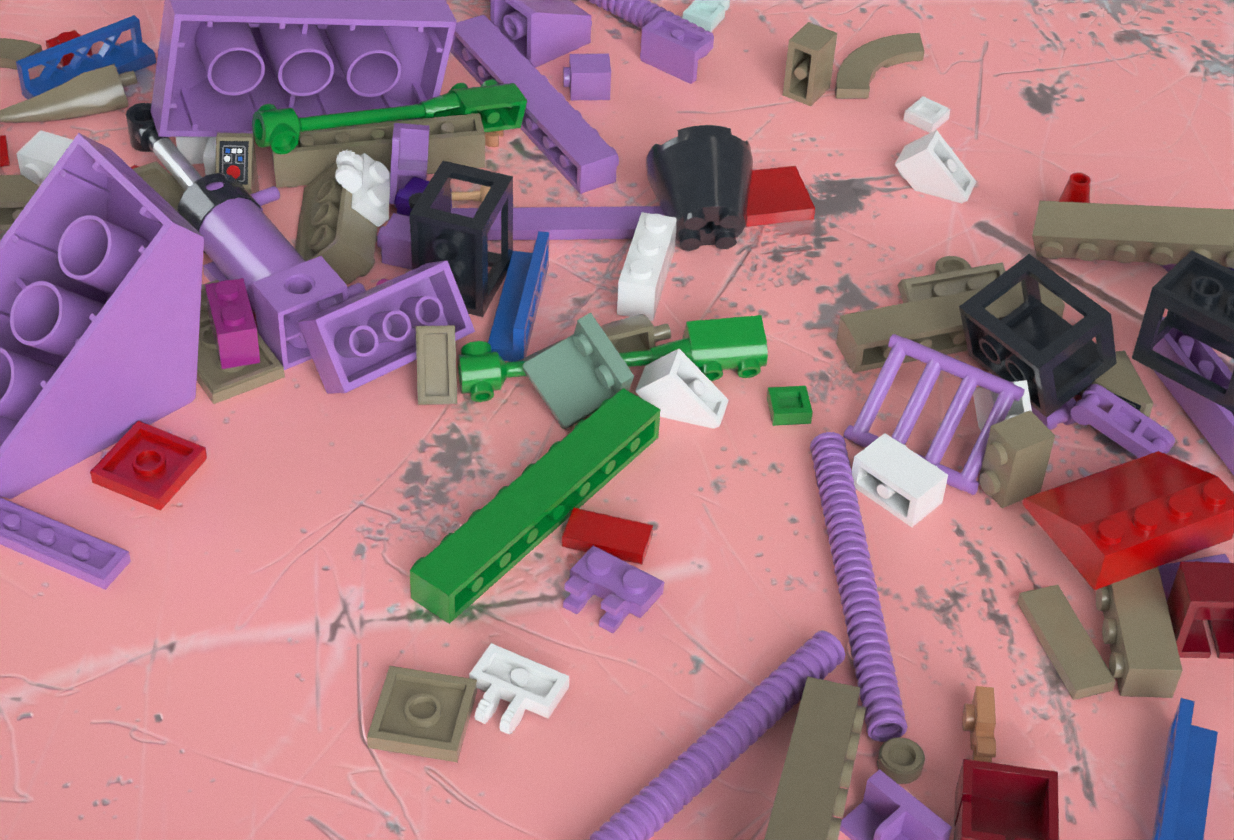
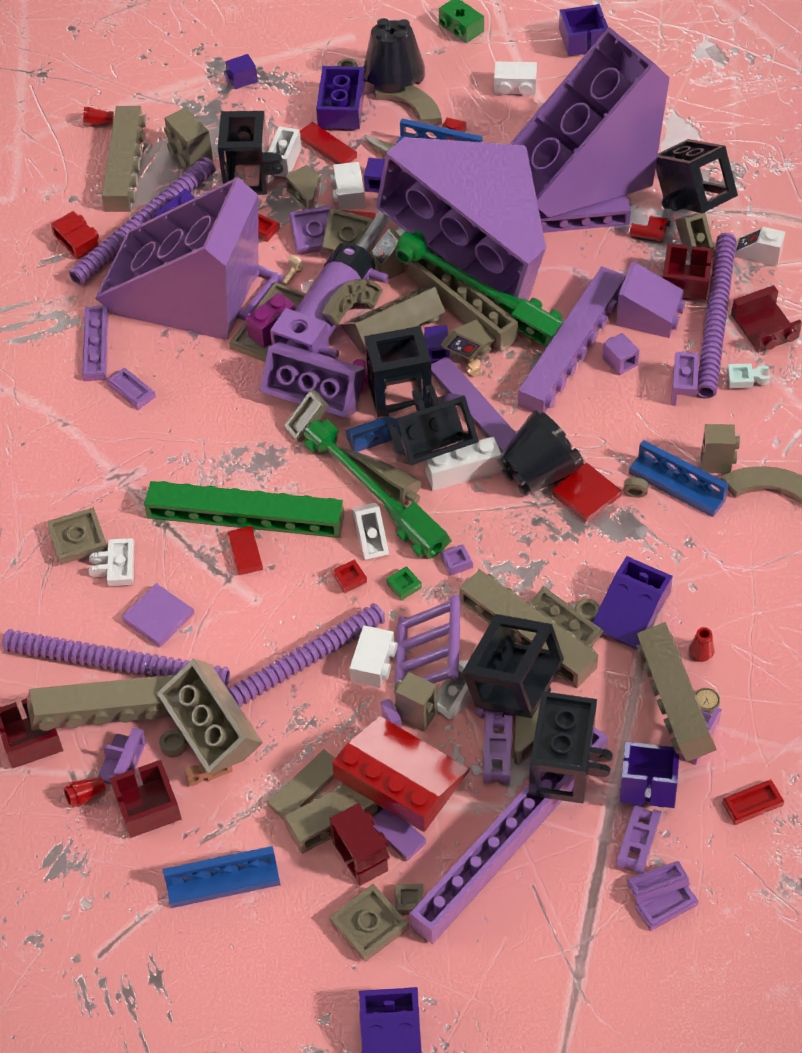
camera: 65 degrees right, 10 degrees up
red tile [90,421,207,511] -> none
white hinge [335,150,391,227] -> none
medium lavender panel [389,123,430,204] -> none
sand green bracket [523,313,634,429] -> none
medium lavender plate [563,546,664,633] -> none
white slope [895,130,976,204] -> none
white tile [903,96,951,133] -> none
none -> medium lavender tile [107,367,156,410]
none -> medium lavender tile [122,583,194,647]
none -> dark tan slope [157,658,263,774]
none -> dark tan tile [322,279,383,326]
none -> red plate [333,559,367,593]
none -> dark purple brick [364,158,385,193]
none -> medium lavender tile [380,699,401,728]
none -> black piece [383,384,479,465]
none -> dark tan slope [440,319,496,360]
none -> medium lavender tile [440,544,473,576]
none -> dark purple slope [593,556,673,650]
none -> dark tan tile [623,477,649,498]
none -> blue fence [629,440,729,517]

